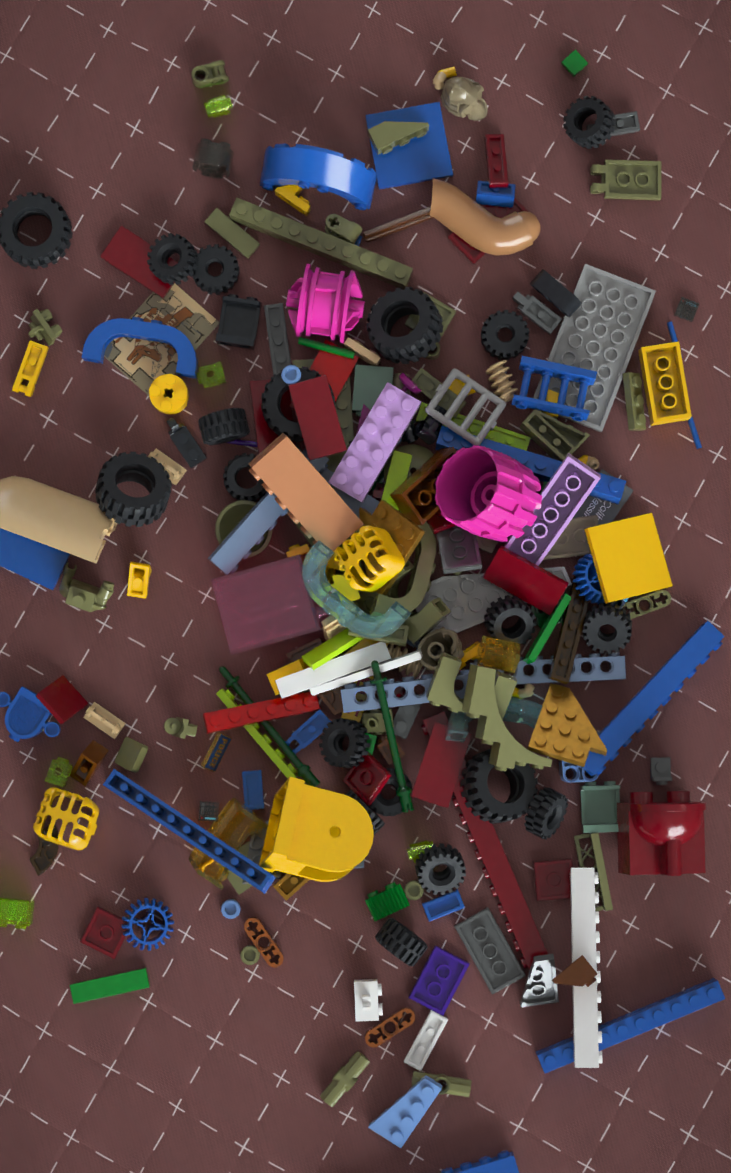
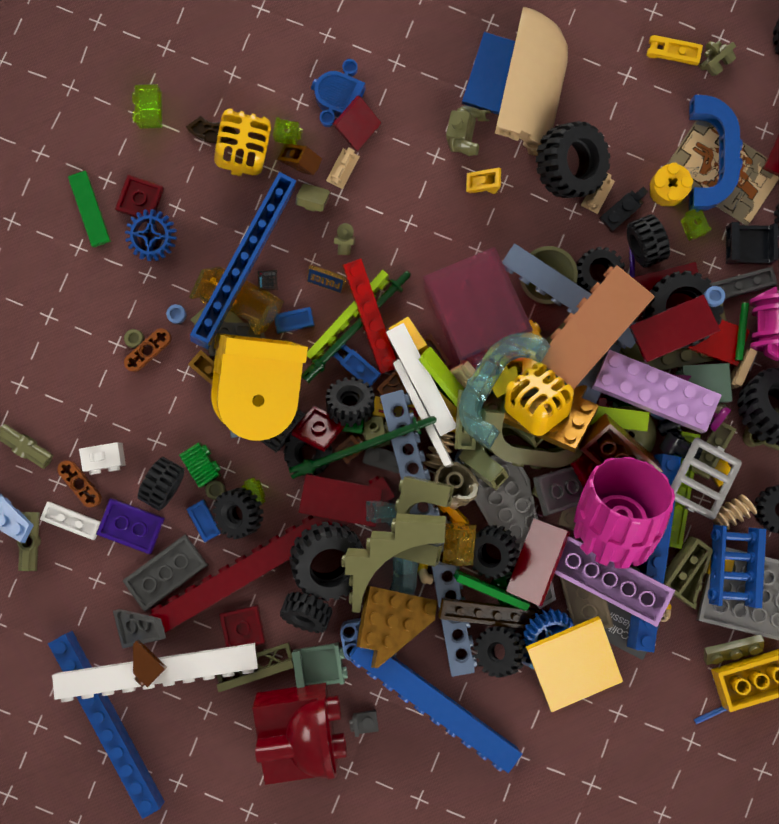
camera: 85 degrees right, 0 degrees up
olive beam [622,590,671,620] -> none

